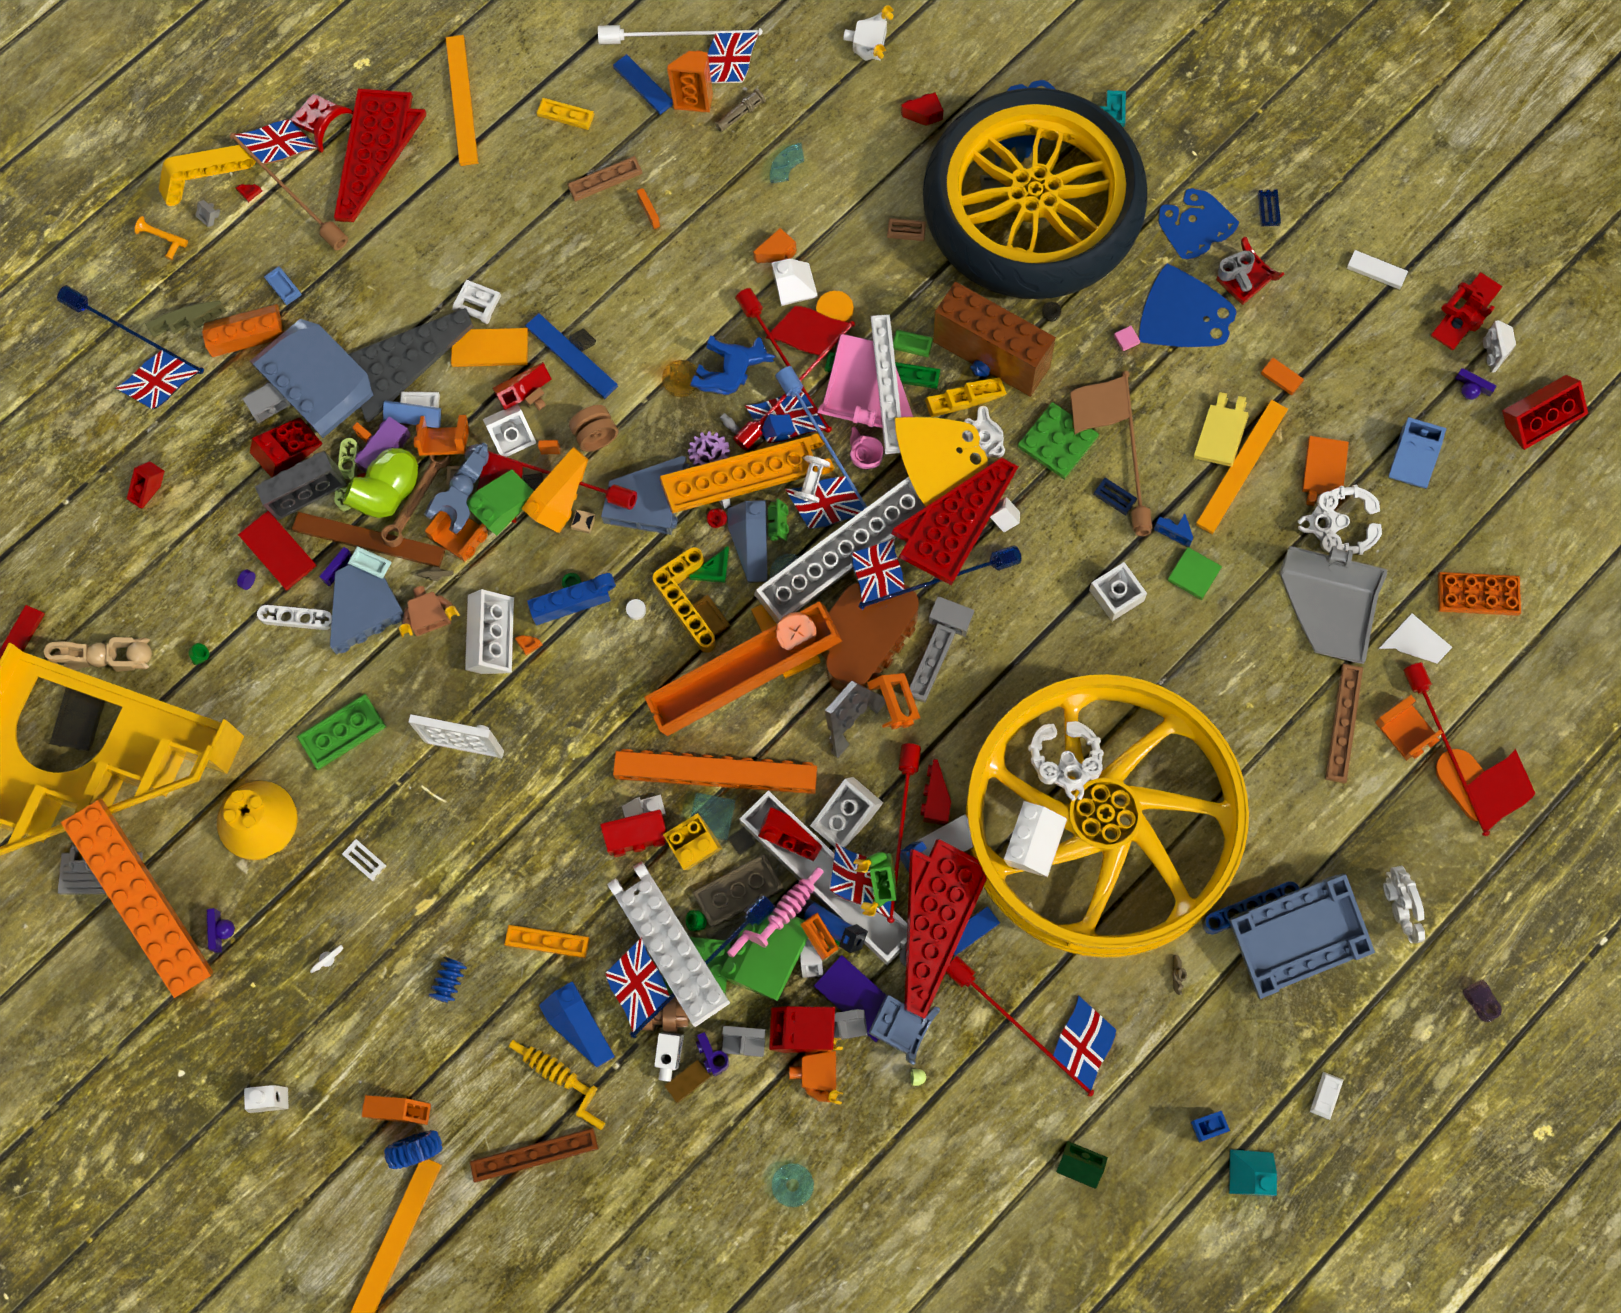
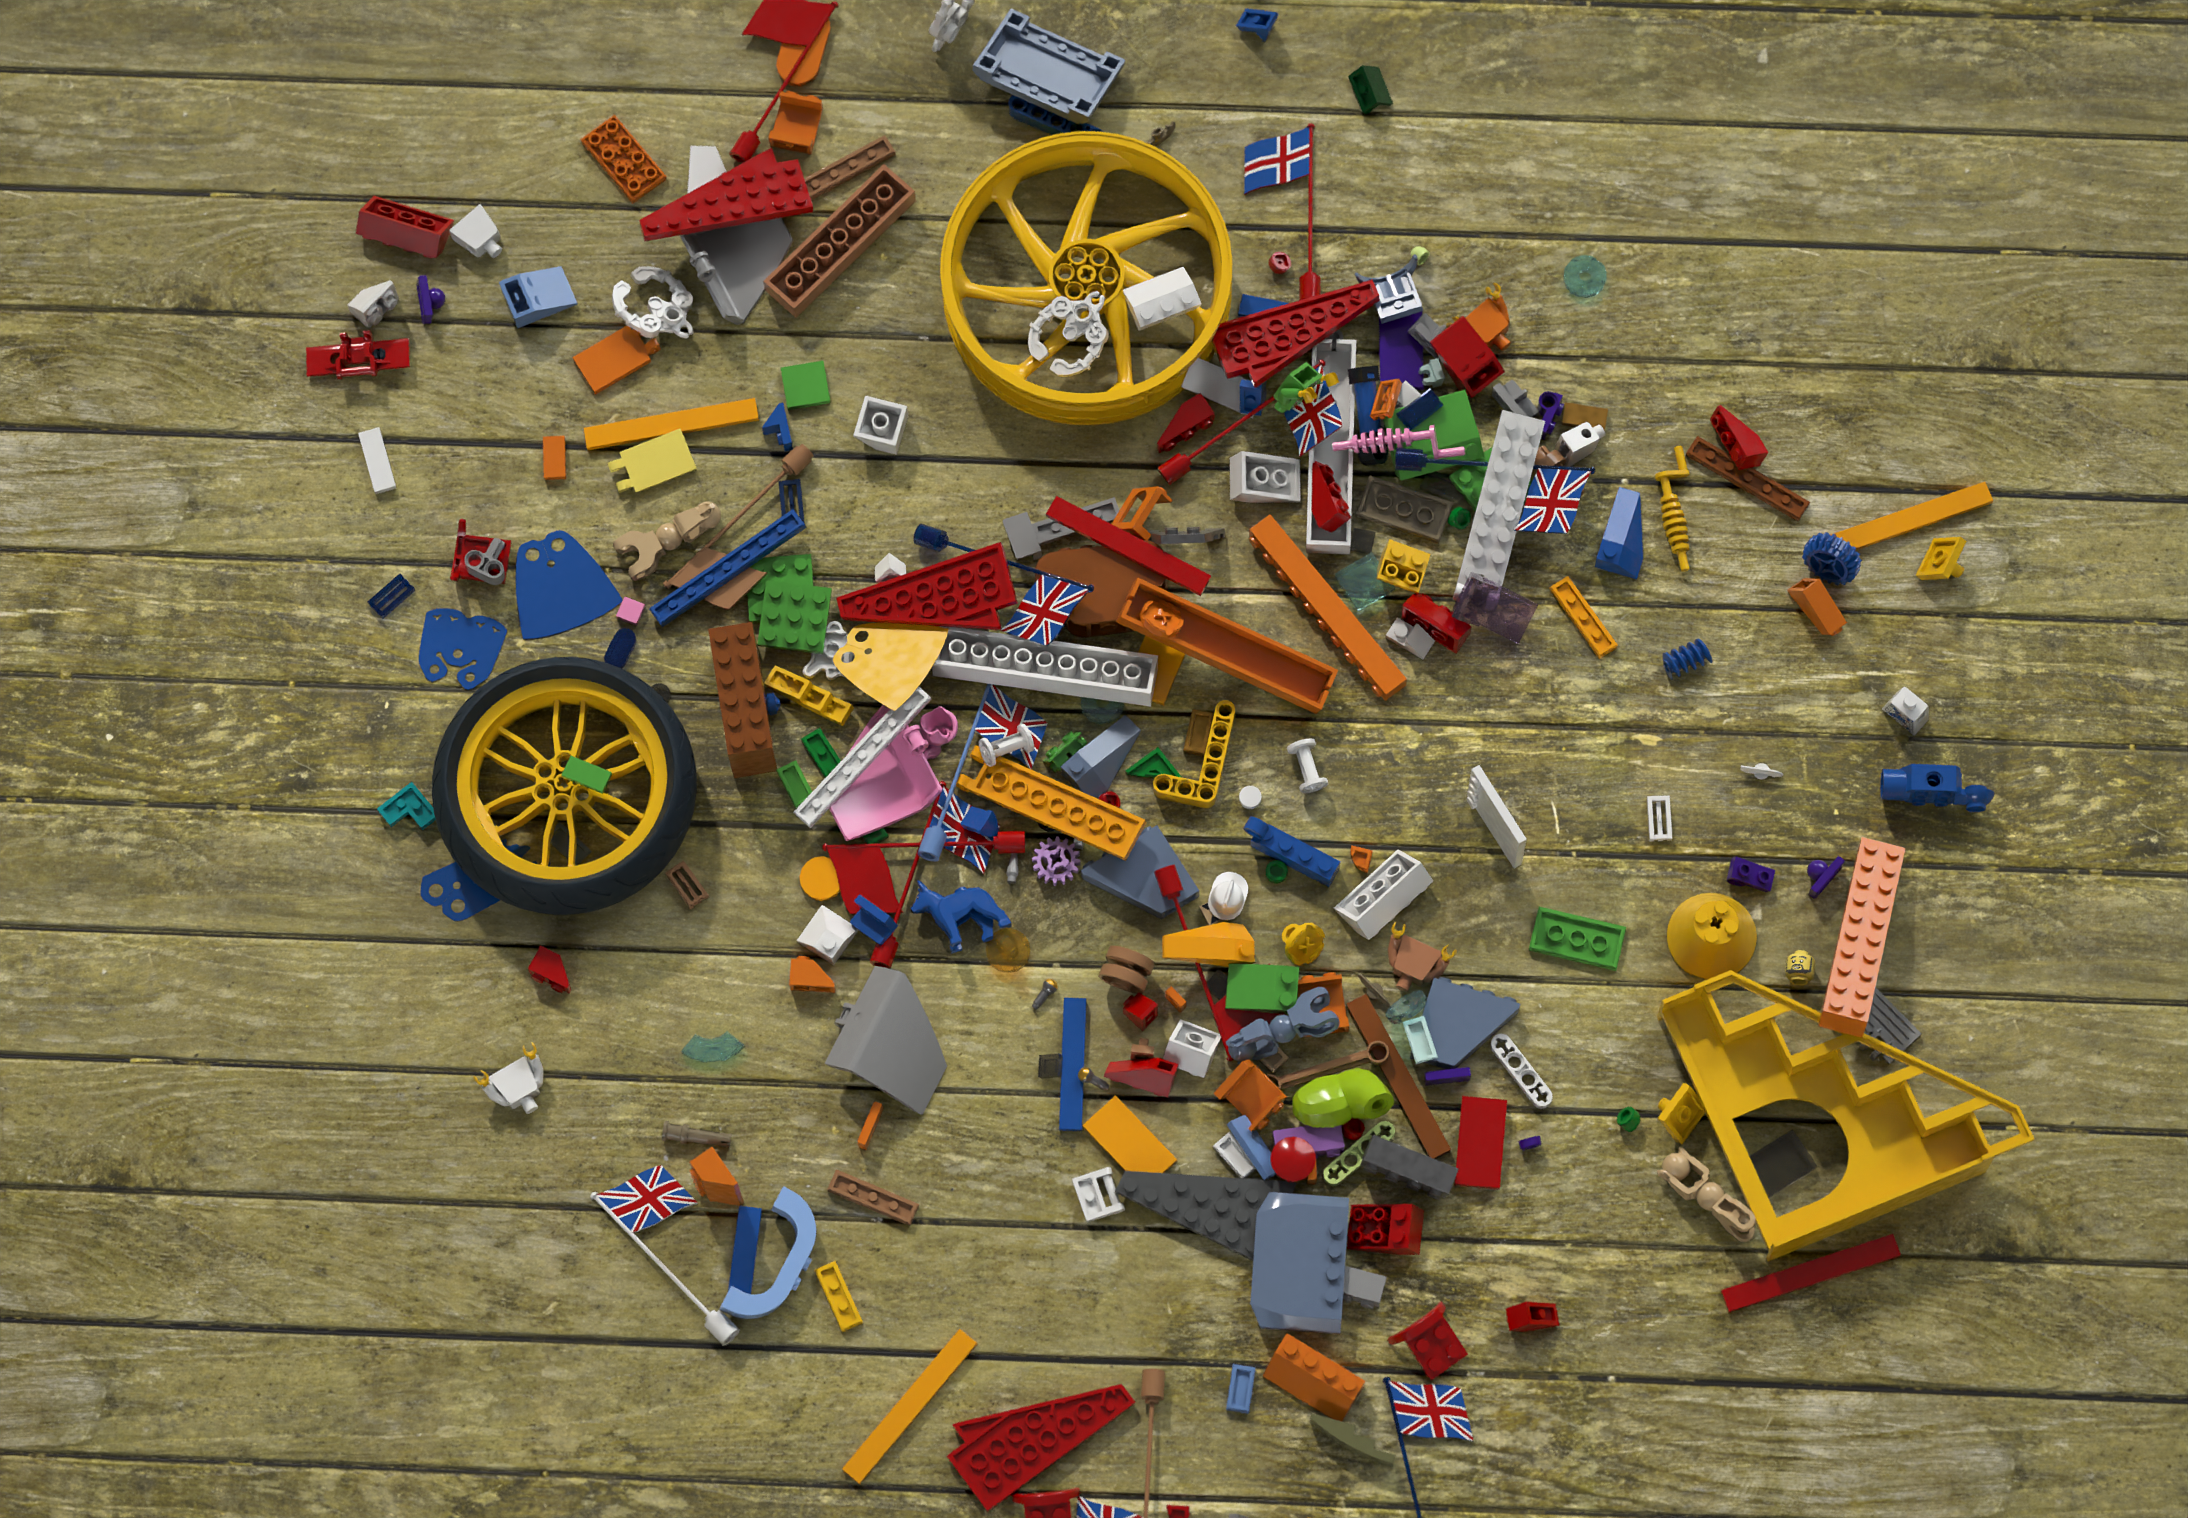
camera: 135 degrees left, 0 degrees up
none -> white torso [449,204,502,258]
none -> bright green tile [562,756,612,794]
none -> clear blue tile [604,628,636,669]
none -> tan piece [613,501,721,581]
none -> red wing [639,148,813,242]
none -> blue tile [649,509,806,627]
none -> light blue arch [719,1186,816,1319]
none -> bright green plate [757,580,832,654]
none -> nougat brick [763,164,916,318]
none -> light grey panel [825,966,947,1114]
none -> blue panel [850,894,898,945]
none -> flat silver piece [1032,979,1058,1010]
none -> red tile [1046,496,1211,596]
none -> flat silver piece [1078,1067,1110,1091]
none -> red slope [1123,992,1158,1032]
none -> white piece [1208,872,1248,920]
none -> red tile [1268,251,1291,274]
none -> red dish [1270,1137,1316,1182]
none -> yellow tile [1282,923,1325,966]
none -> white hose [1287,738,1328,793]
none -> clear light blue tile [1386,990,1427,1024]
none -> red piece [1387,1301,1468,1380]
none -> clear blue tile [1396,388,1444,431]
none -> light aqua tile [1419,358,1445,388]
none -> bracket [1451,572,1538,644]
none -> yellow tile [1658,1083,1706,1145]
none -> red slope [1710,405,1768,470]
none -> dark purple plate [1726,856,1775,893]
none -> light yellow head [1785,950,1815,985]
none -> blue brick [1880,764,1995,812]
none -> yellow tile [1915,537,1967,580]

